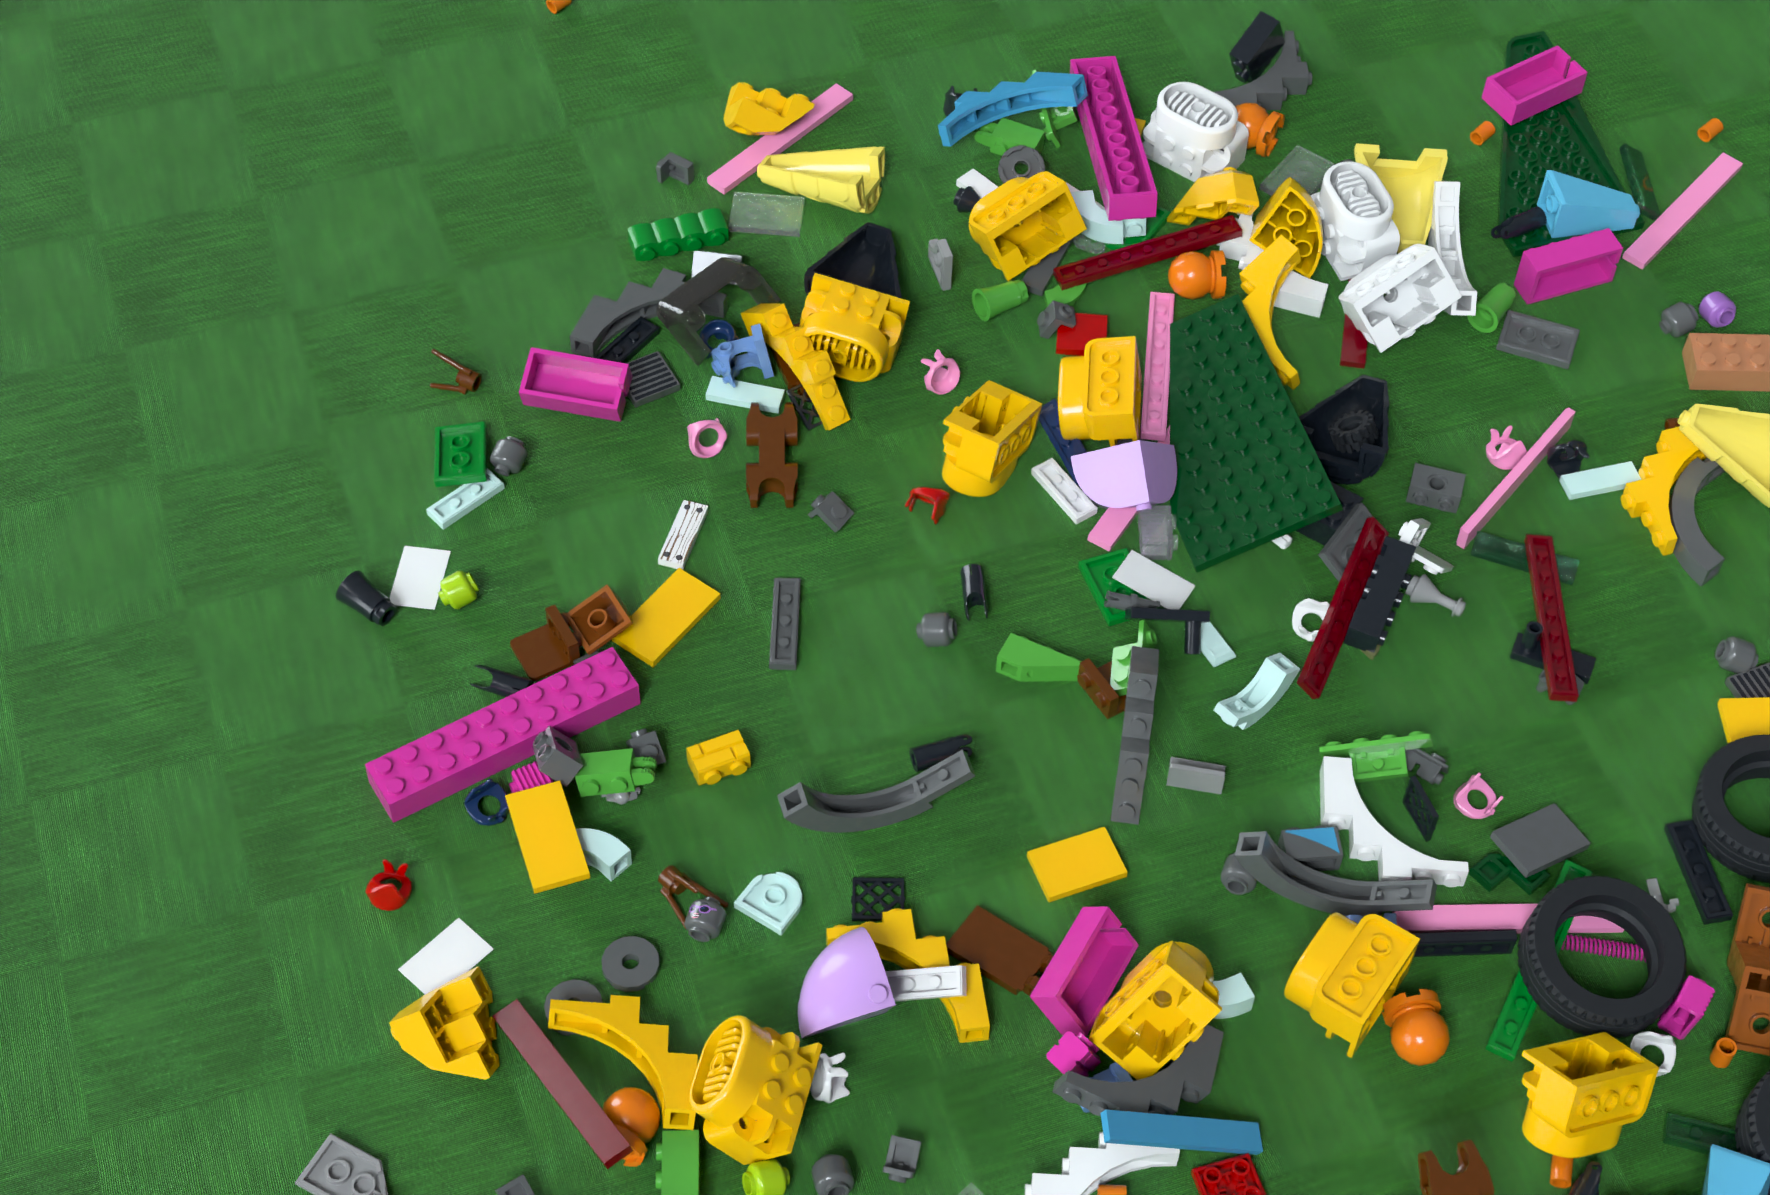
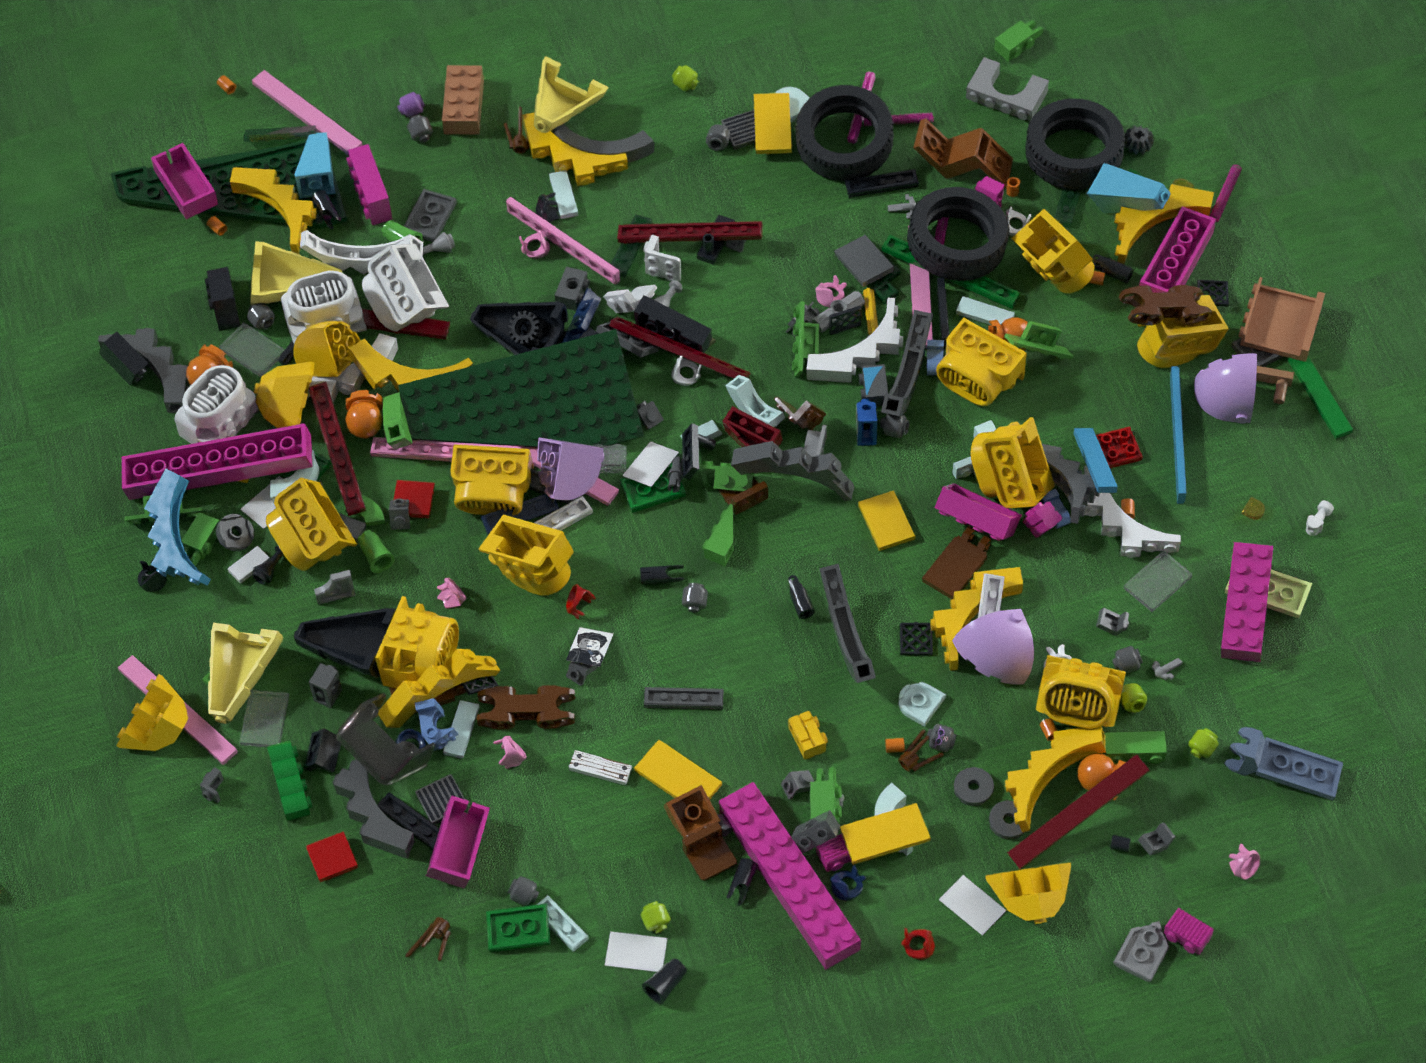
camera: 85 degrees left, 5 degrees up
none -> black wedge [204,266,241,331]
none -> yellow arch [230,167,317,254]
none -> red tile [306,831,358,883]
none -> dark grey brick [309,663,343,708]
none -> bright green slope [383,392,413,450]
none -> light grey piece [423,232,455,254]
none -> dark blue bracket [562,288,601,343]
none -> sticker [566,627,613,667]
none -> dark grey bracket [636,401,664,430]
none -> white bracket [644,235,681,282]
none -> dark red wedge [723,406,782,448]
none -> reddish brown bracket [774,396,826,430]
none -> light grey piece [812,291,865,333]
none -> blue torso [856,399,877,446]
none -> yellow axle [863,288,878,335]
none -> orange hinge [885,738,905,753]
none -> light aqua tile [956,297,1015,325]
none -> bright green bracket [1004,321,1074,359]
none -> black hinge [1110,835,1131,852]

